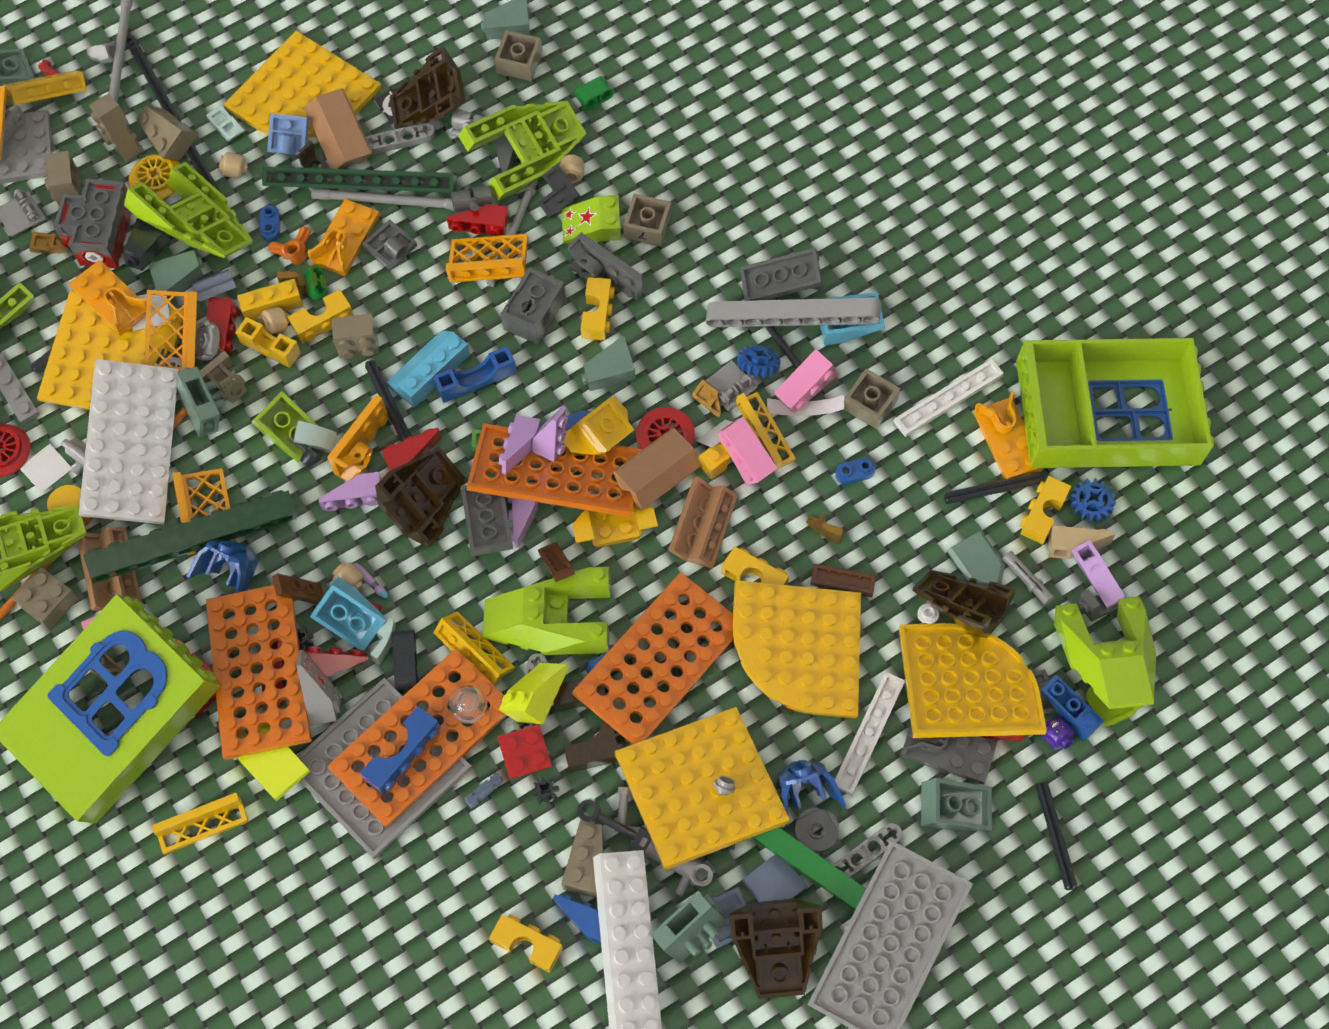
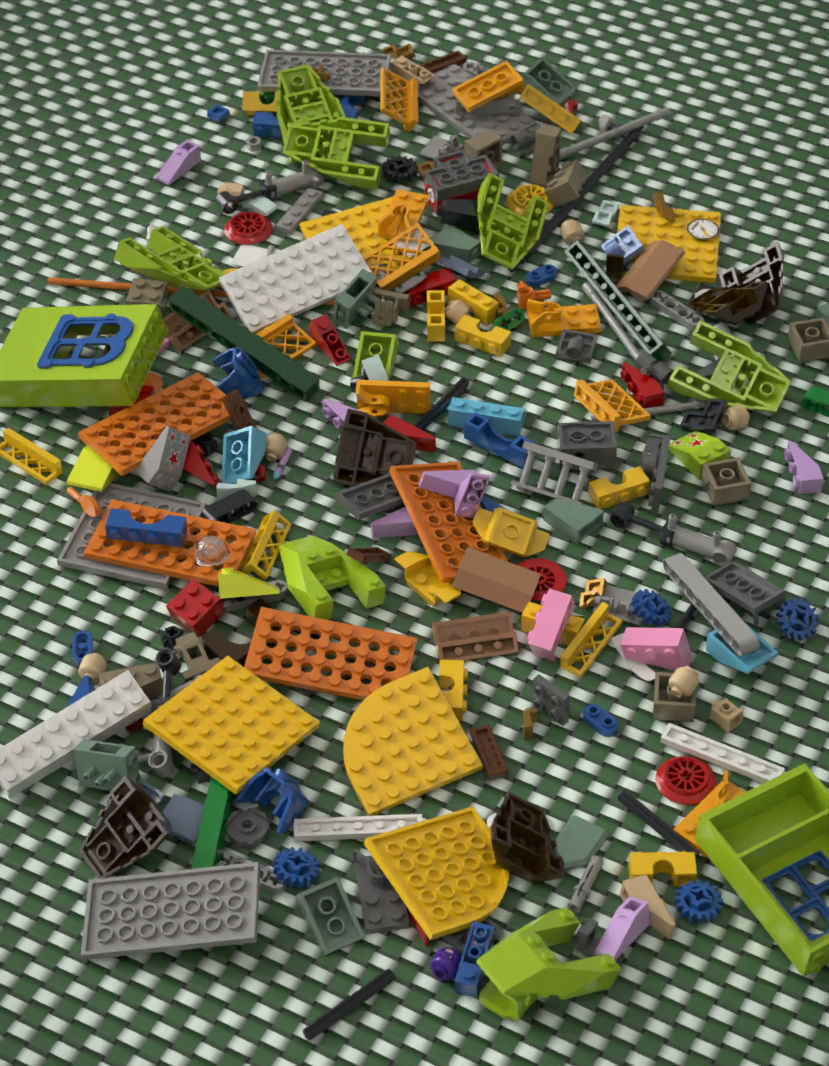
camera: 60 degrees right, 20 degrees down
dark tan brick [331,313,379,359] -> none
sand blue axle [465,773,504,808] -> none
yellow arch [489,914,563,973] -> none
light grey plate [713,776,735,795] -> none
none -> orange piece [67,487,102,518]
none -> blue plate [72,630,93,666]
none -> tan head [78,653,107,683]
none -> dark tan tile [174,632,220,684]
none -> blue gear [273,847,320,889]
none -> red slope [307,314,352,366]
none -> black gear [382,155,418,184]
none -> dark grey pin [510,125,541,158]
none -> light grey fence [511,441,598,505]
none -> dark grey plate [532,674,570,726]
none -> light grey piece [610,502,737,567]
none -> pearl gold slope [652,191,675,222]
none -> red piece [655,756,716,805]
none -> tan head [668,666,699,697]
none -> white sticker [687,219,719,240]
none -> tan brick [710,698,744,733]
none -> dark brown wedge [719,242,784,324]
none -> blue gear [776,597,820,641]
none -> lavender slope [784,441,824,494]

